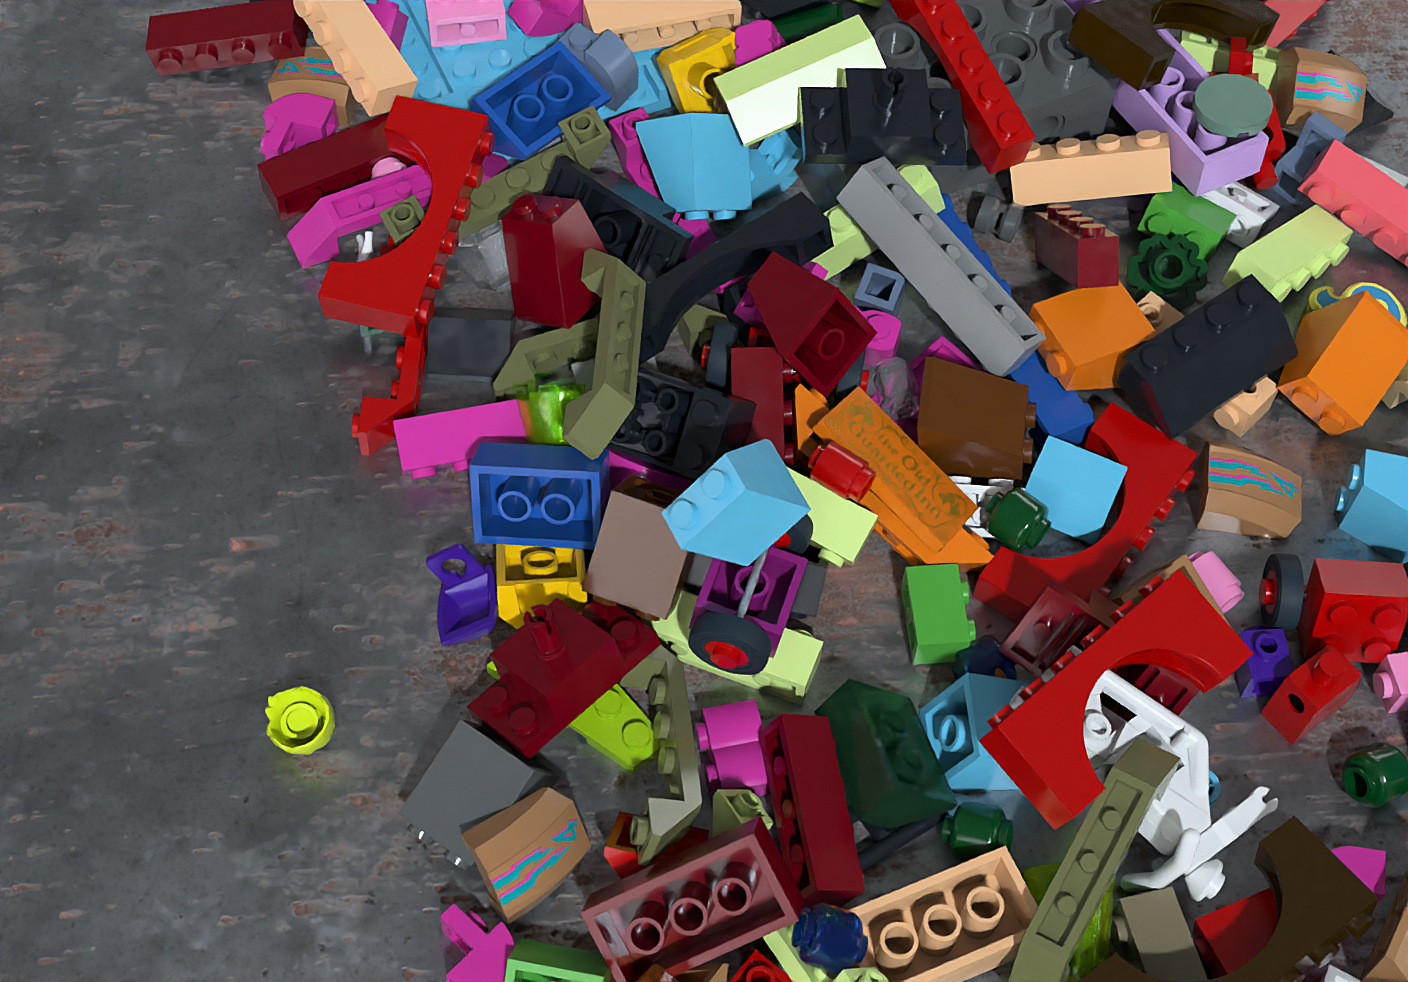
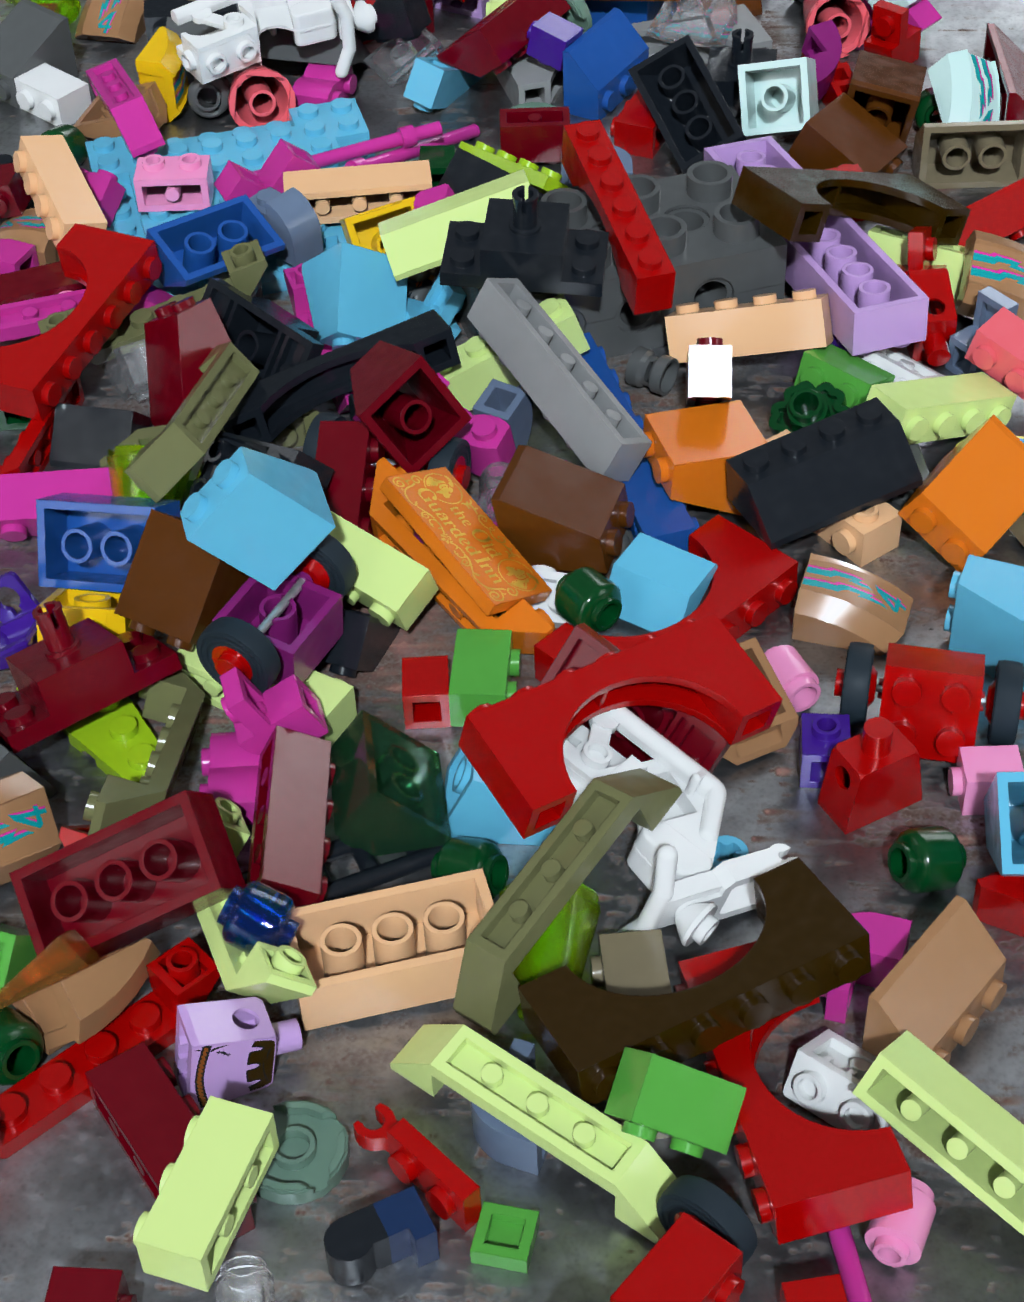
camera: 15 degrees right, 15 degrees down
red brick [807,441,876,502] -> none
sand green tile [1192,74,1273,138] -> none
none -> dark pink brick [220,667,329,755]
none -> red brick [402,655,452,730]

